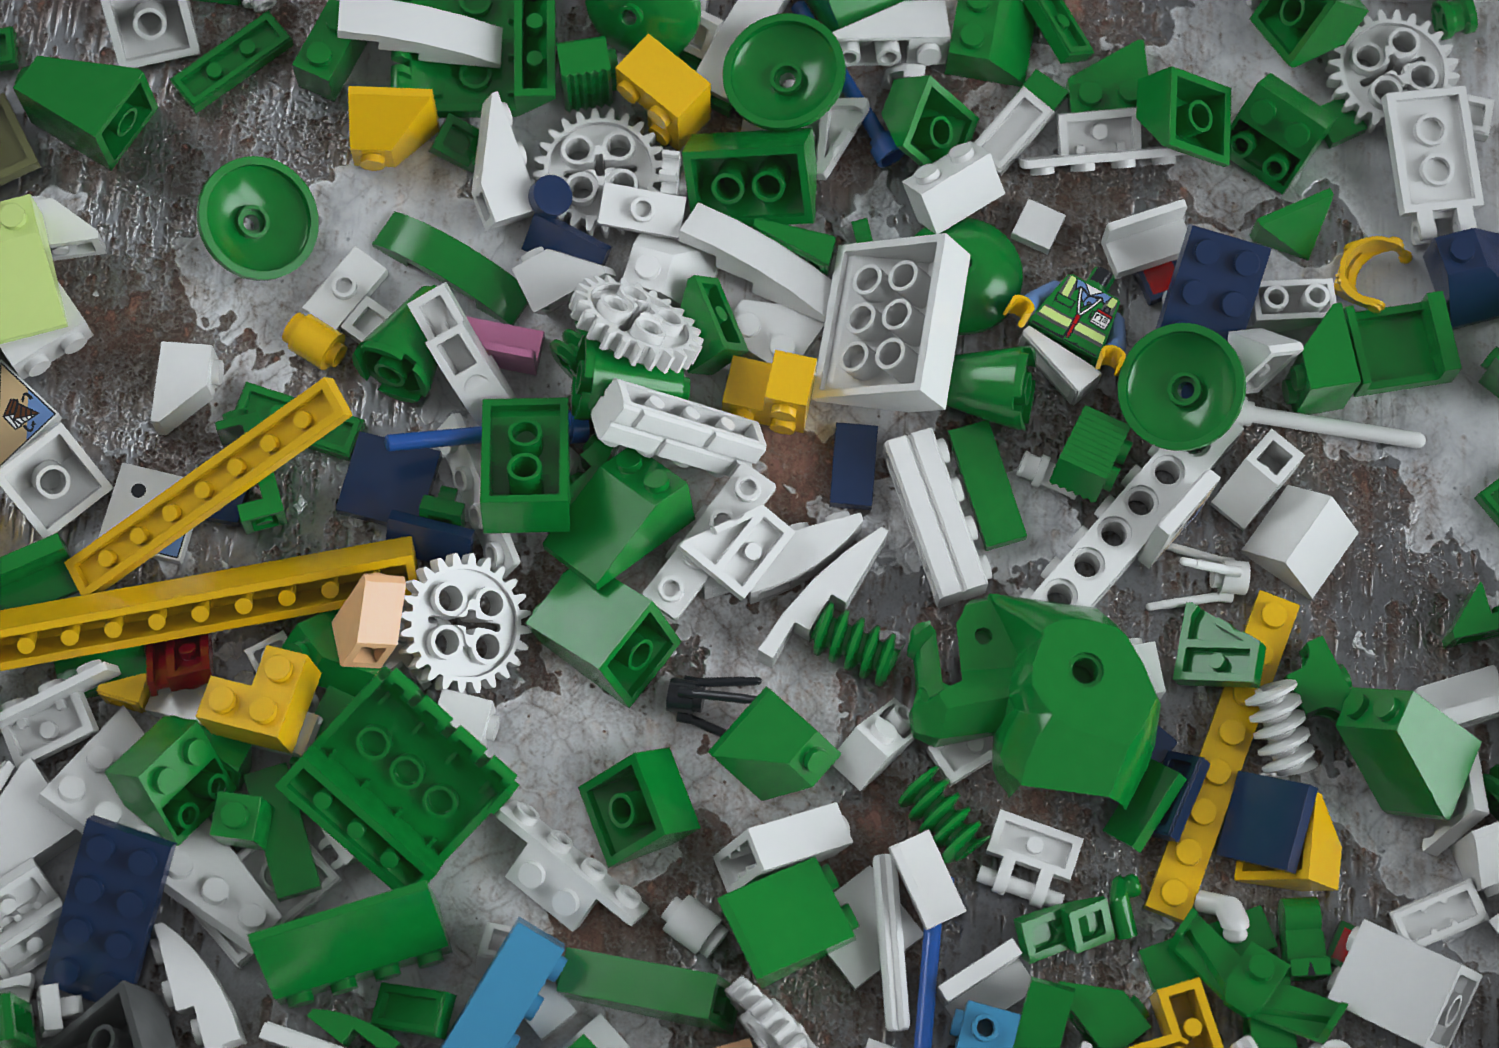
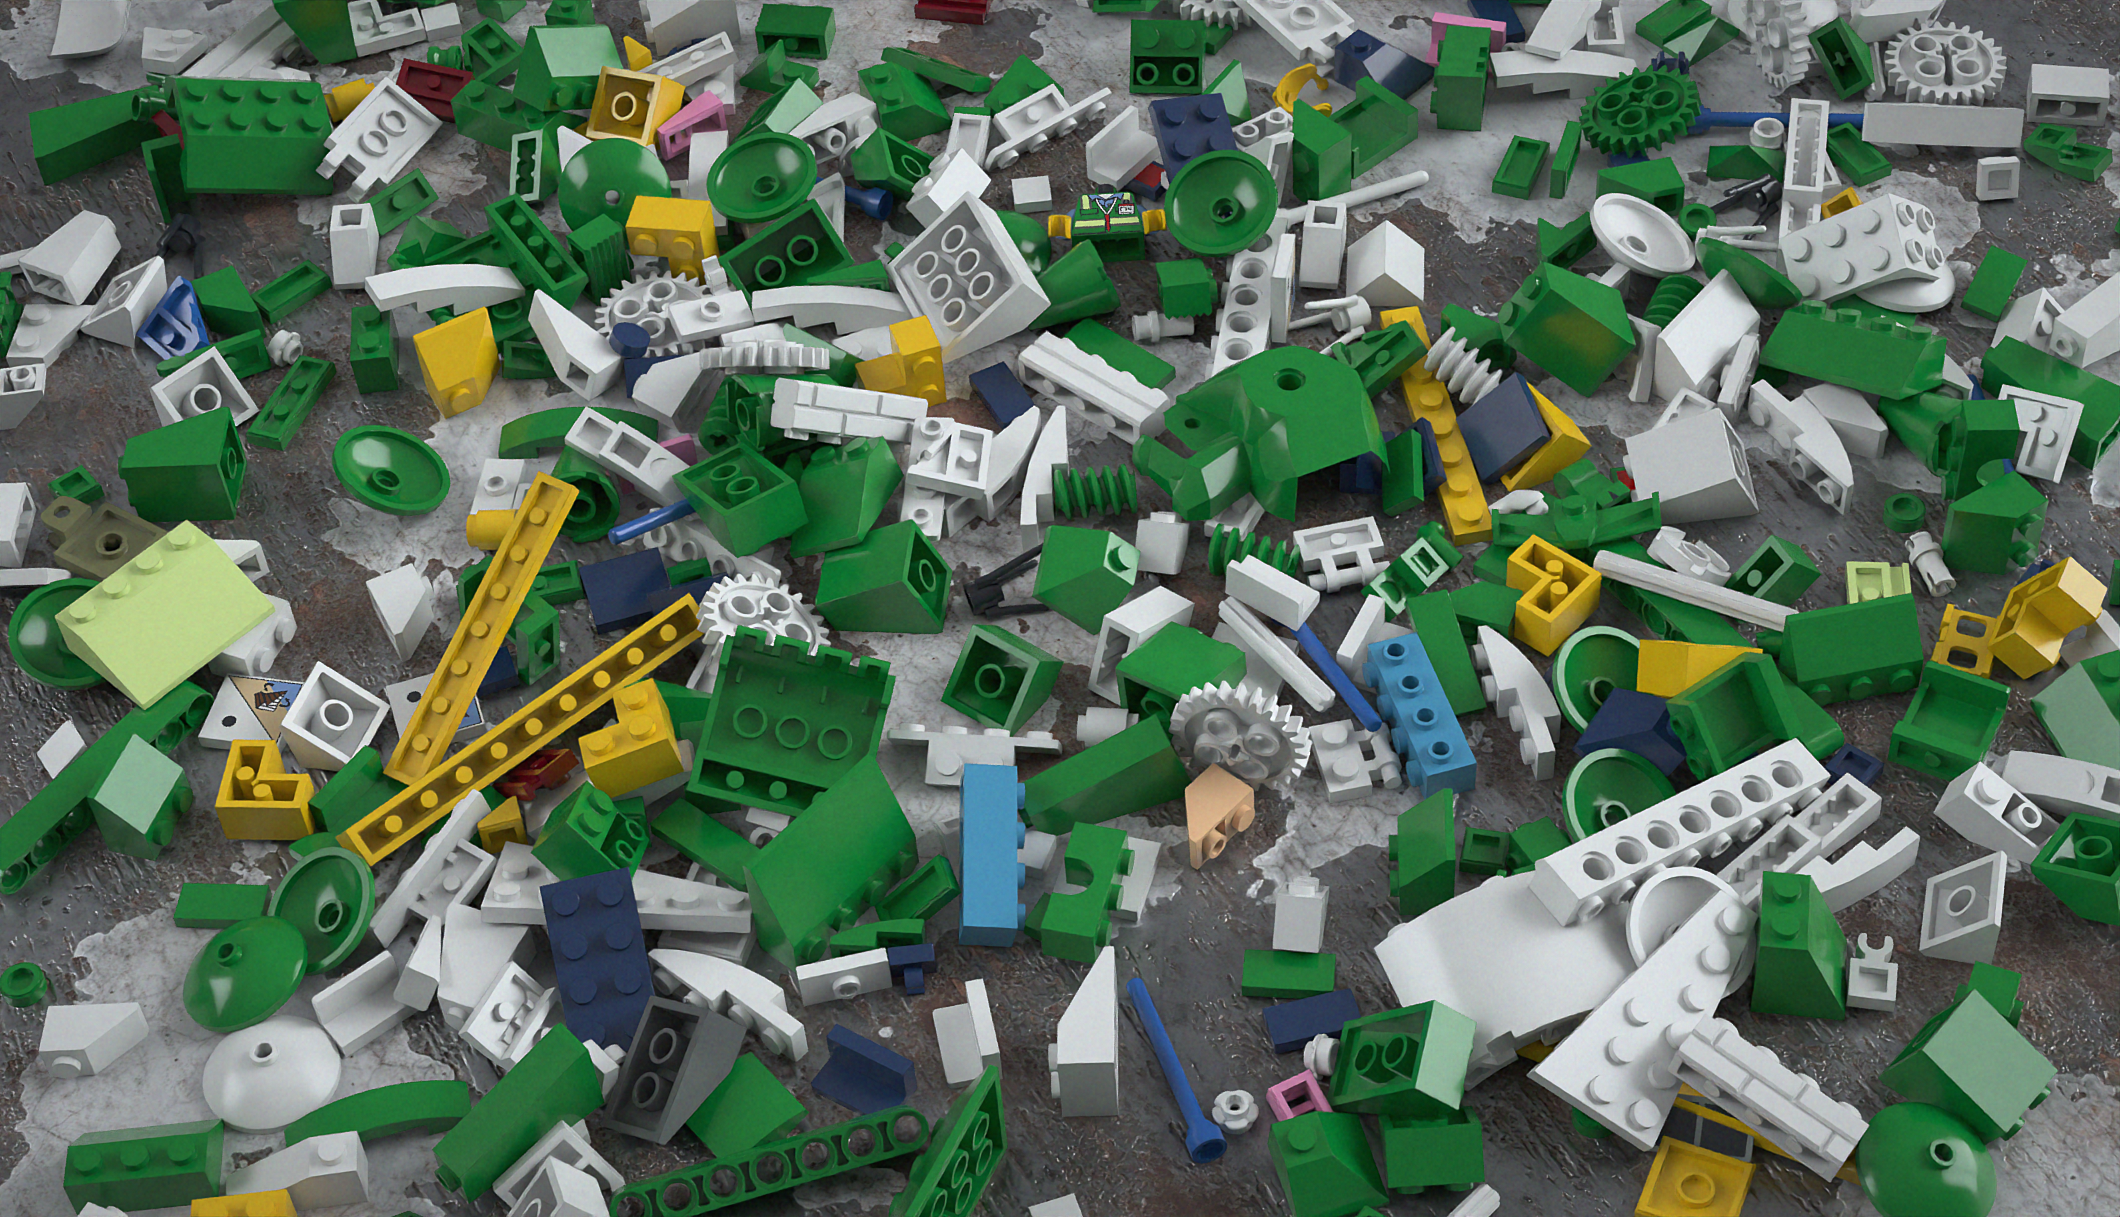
camera: 25 degrees left, 25 degrees down
green brick [209,791,274,851] -> none
light nougat slope [331,573,406,668] -> none
white slope [1018,326,1102,406] -> none
green slope [1136,66,1232,167] -> none

